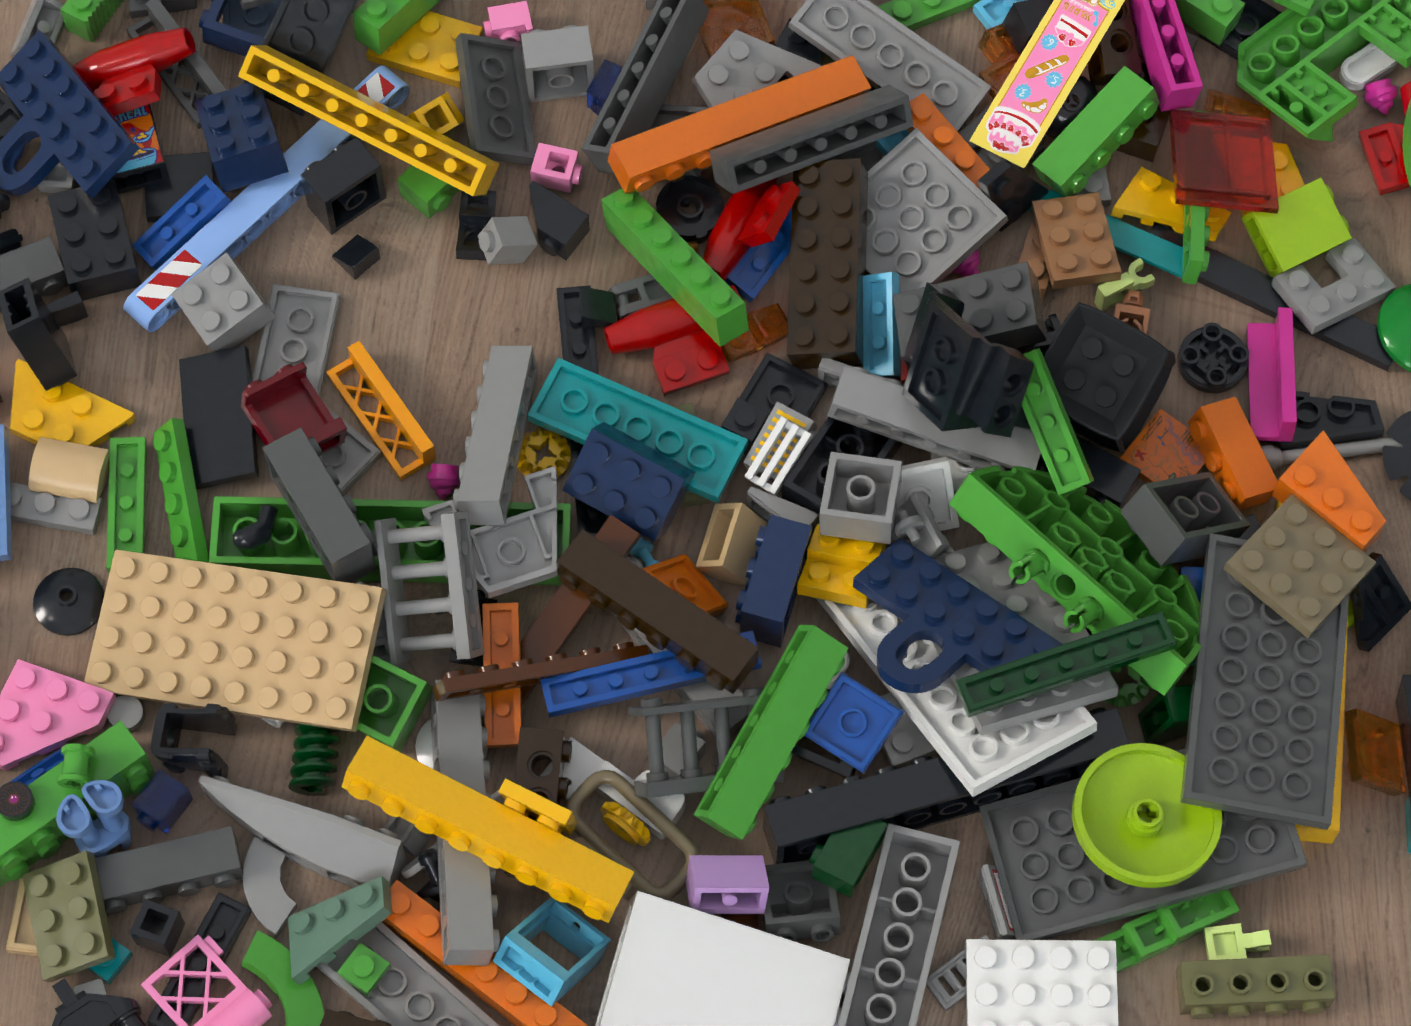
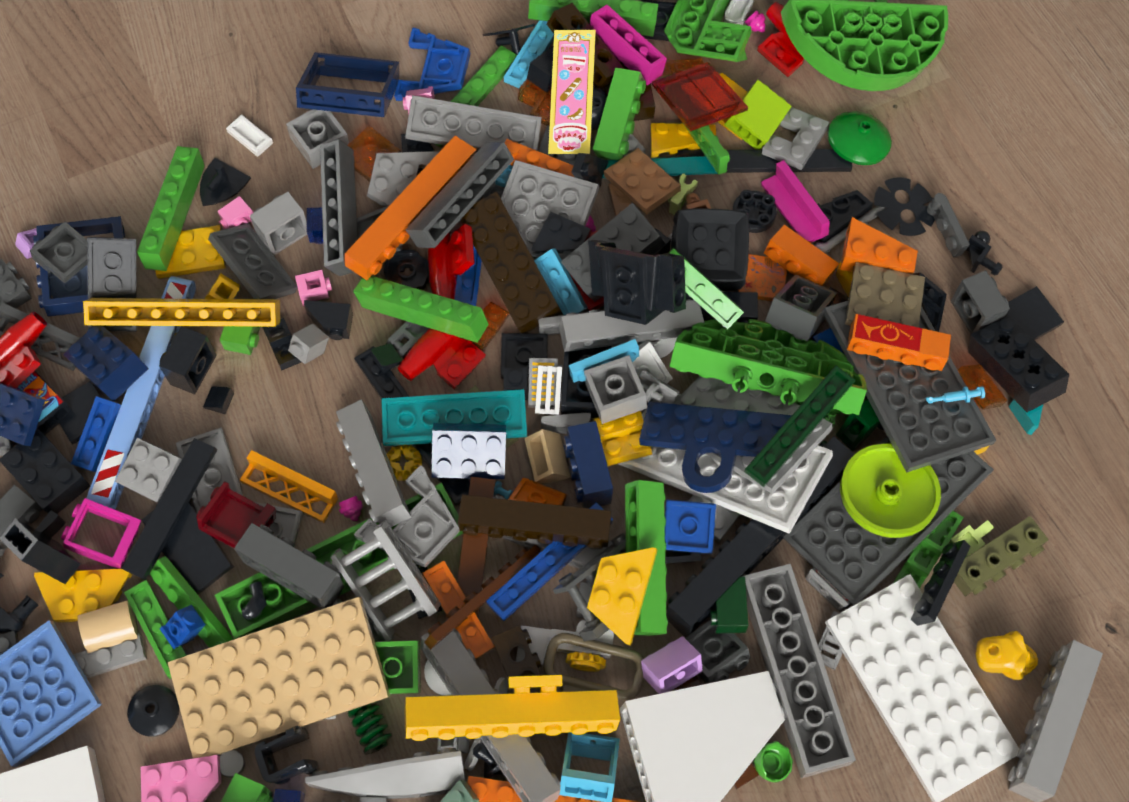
camera: 30 degrees left, 0 degrees up
none -> dark pink window [61,498,141,569]
none -> black tile [122,438,217,580]
none -> blue brick [160,605,206,649]
none -> black wing [531,212,592,254]
none -> medium azure plate [569,339,639,383]
none -> yellow wing [587,548,658,646]
none -> orange brick [847,314,951,371]
none -> black plate [910,540,971,626]
none -> medium azure piece [925,386,985,404]

